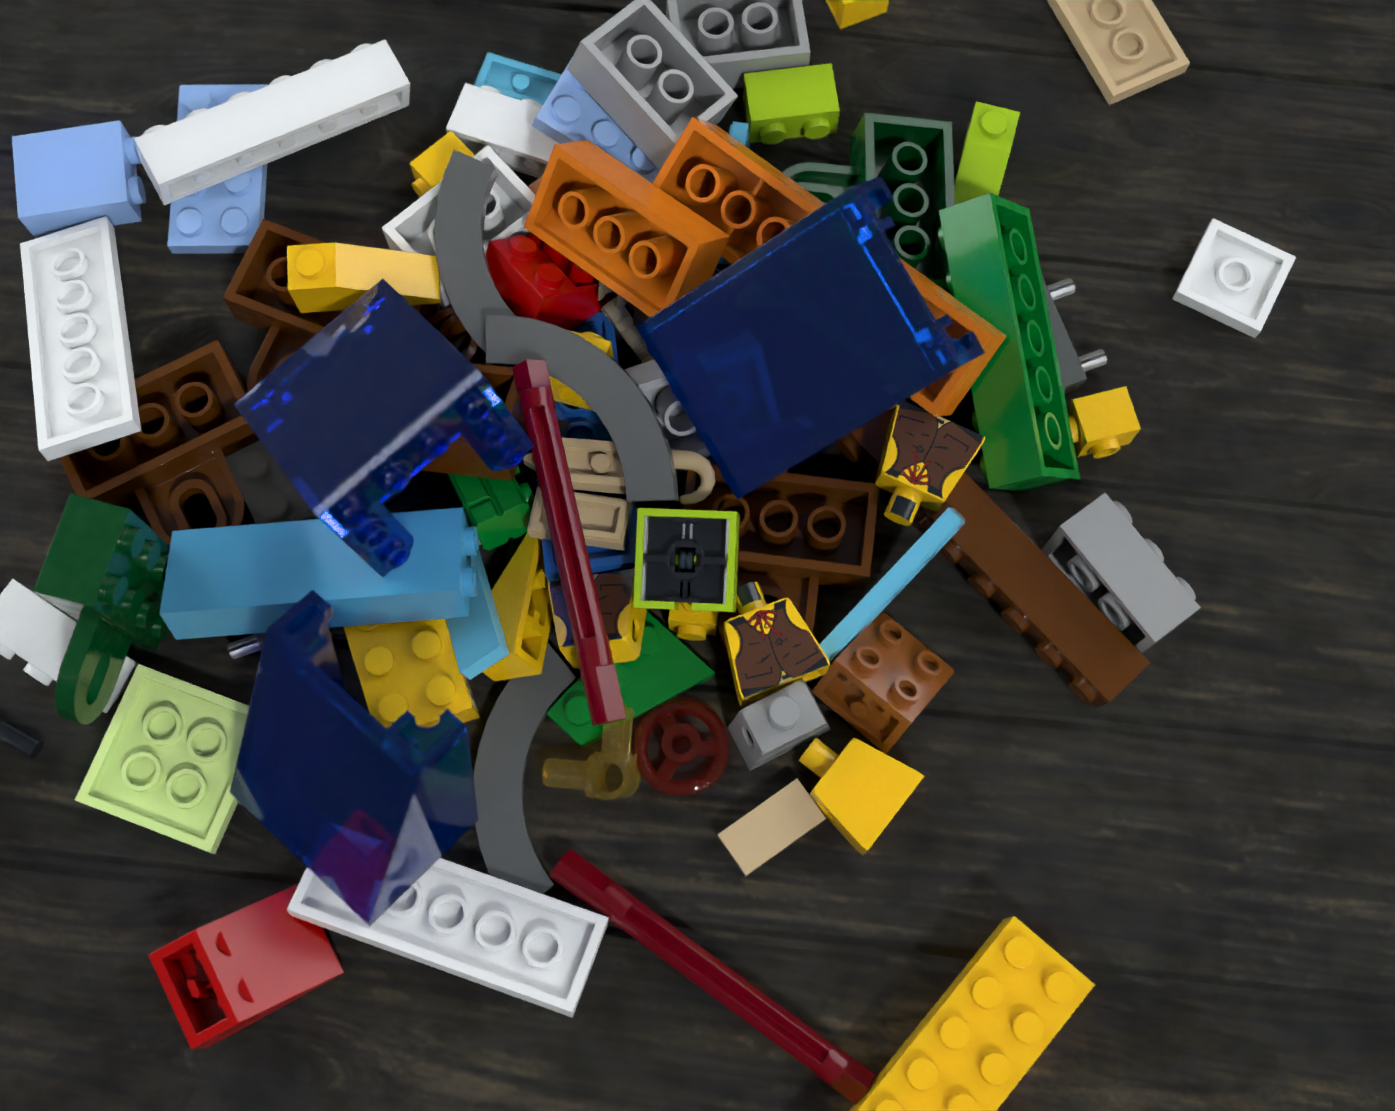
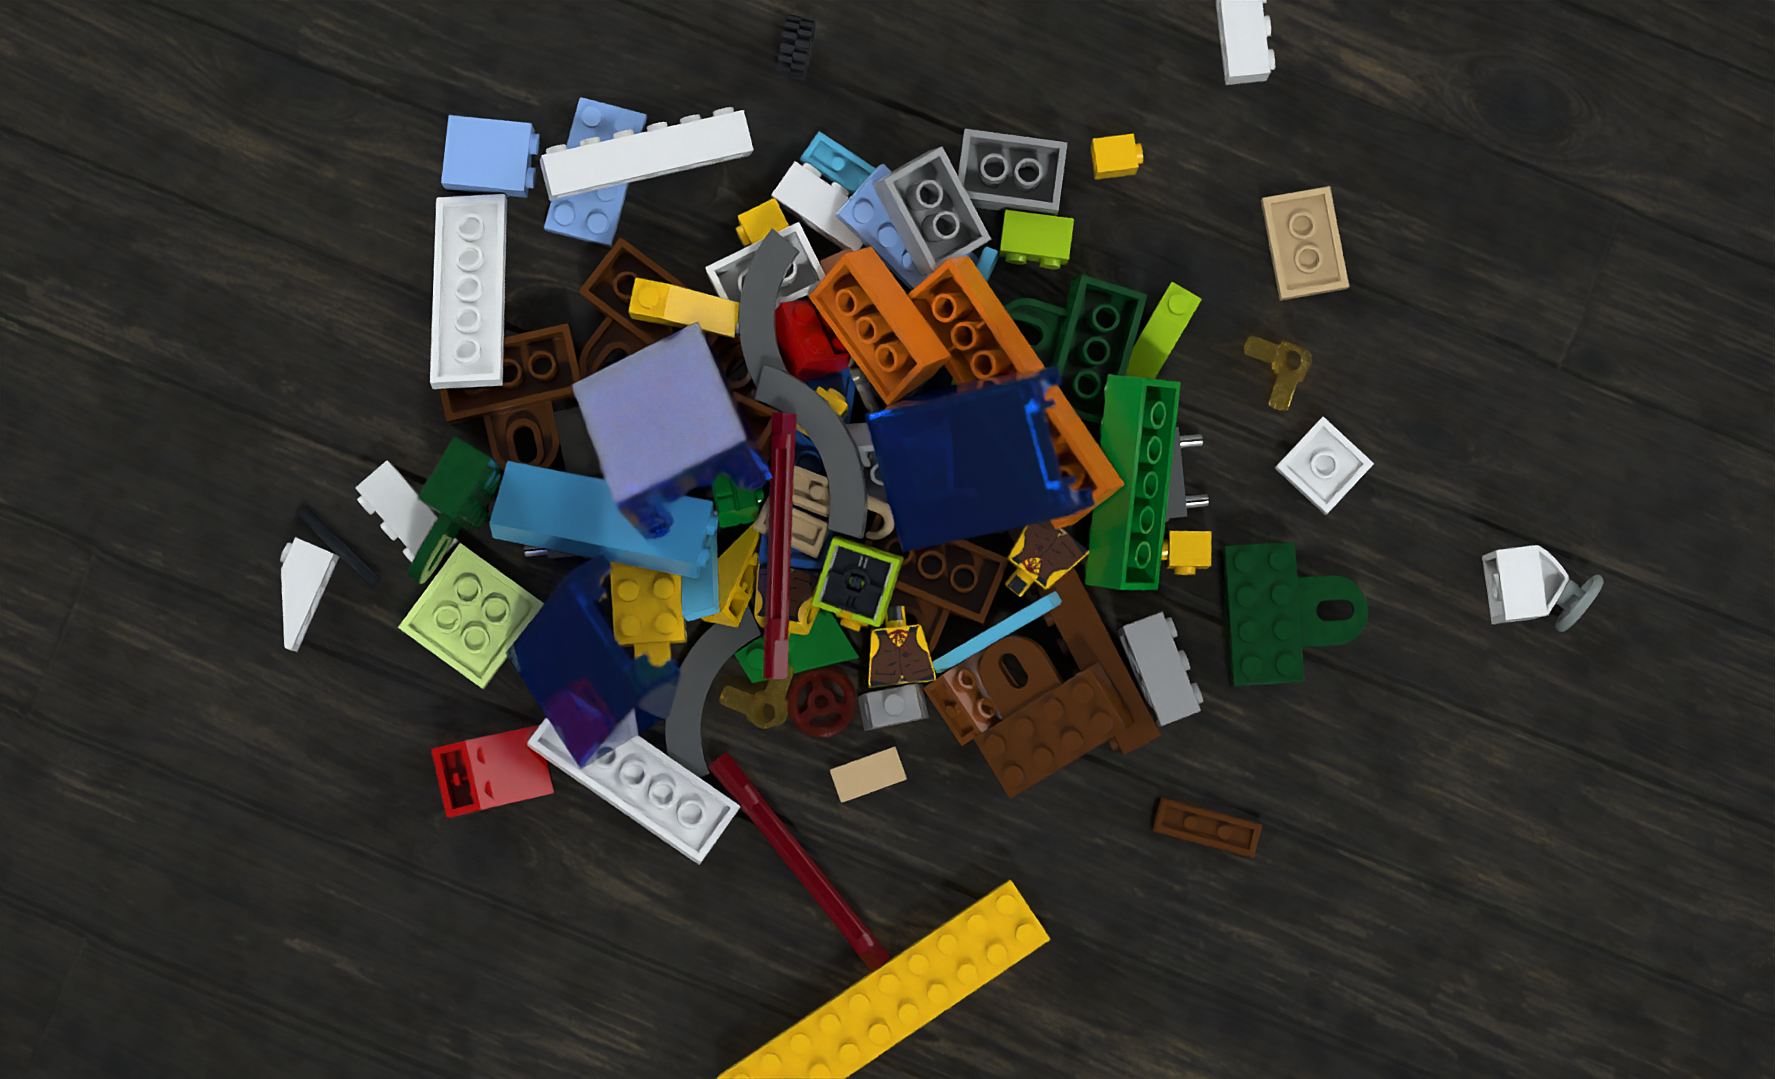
camera: 10 degrees right, 10 degrees up
yellow torso [798,738,924,855] -> none
none -> reddish brown brick [973,636,1135,799]
none -> reddish brown tile [1152,797,1262,858]
none -> dark green brick [1220,542,1368,687]
none -> clear yellow axle [1244,336,1312,411]

